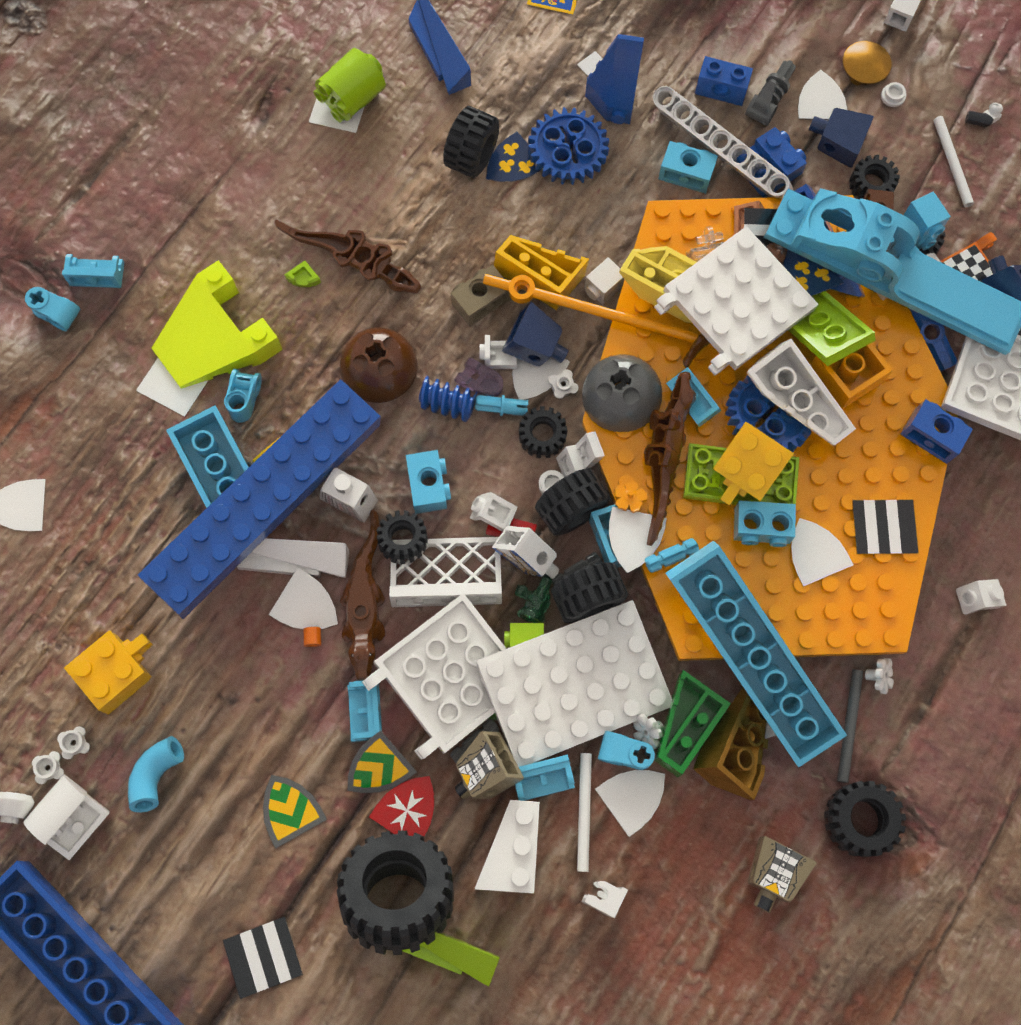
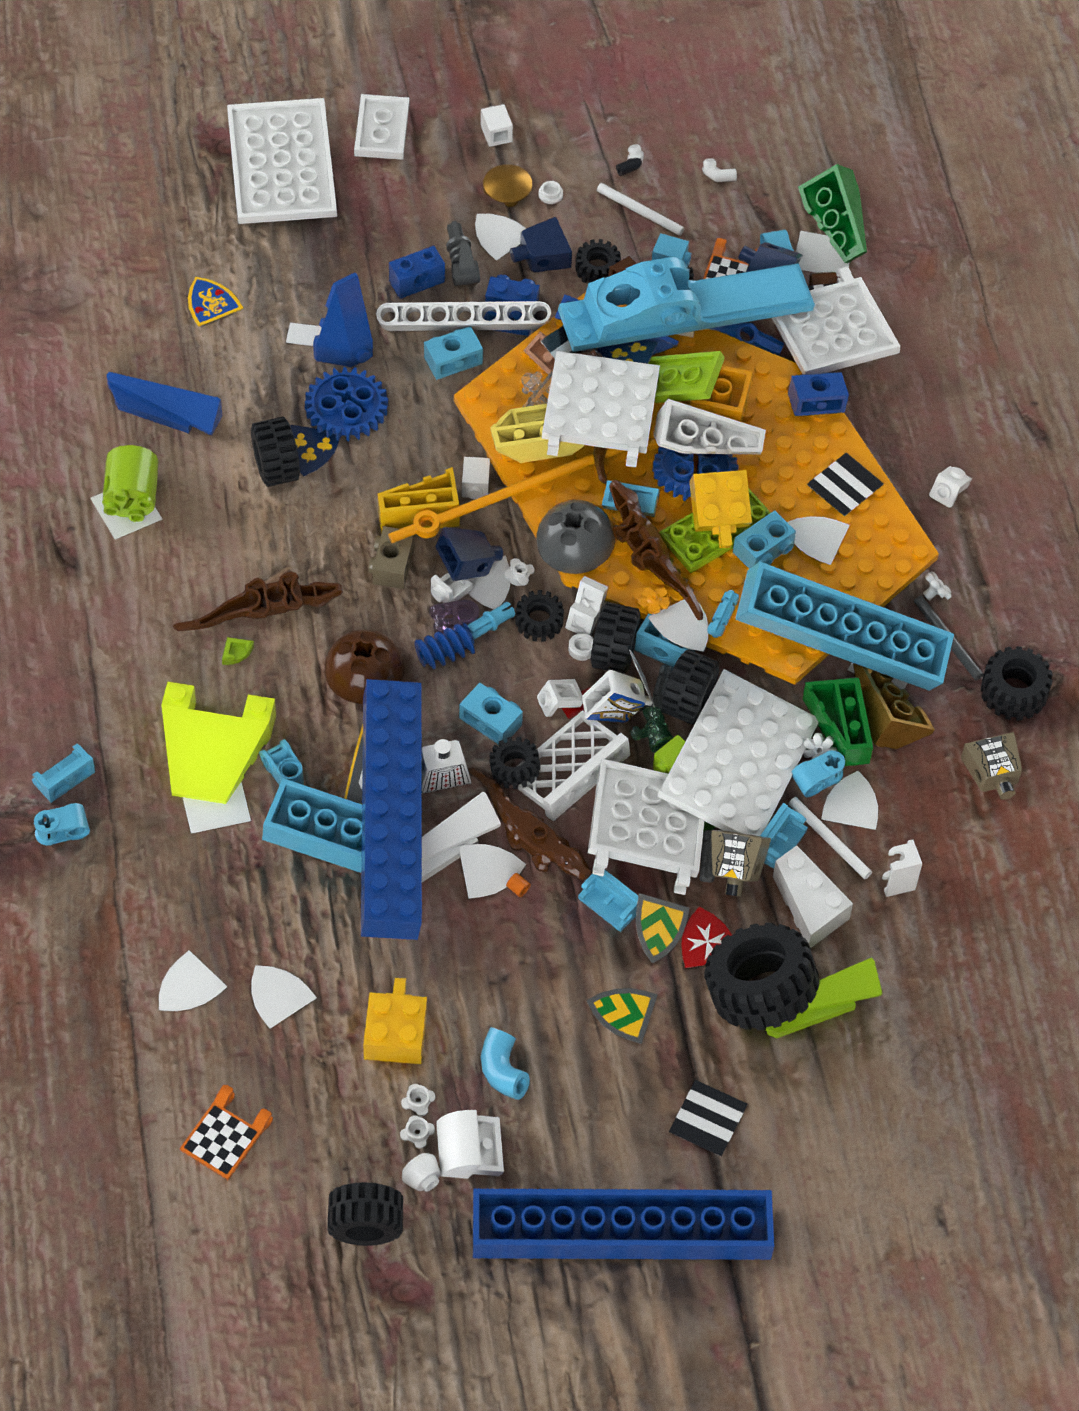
camera: 45 degrees left, 15 degrees down
none -> white sticker [252,965,317,1029]
none -> white sticker [629,650,656,710]

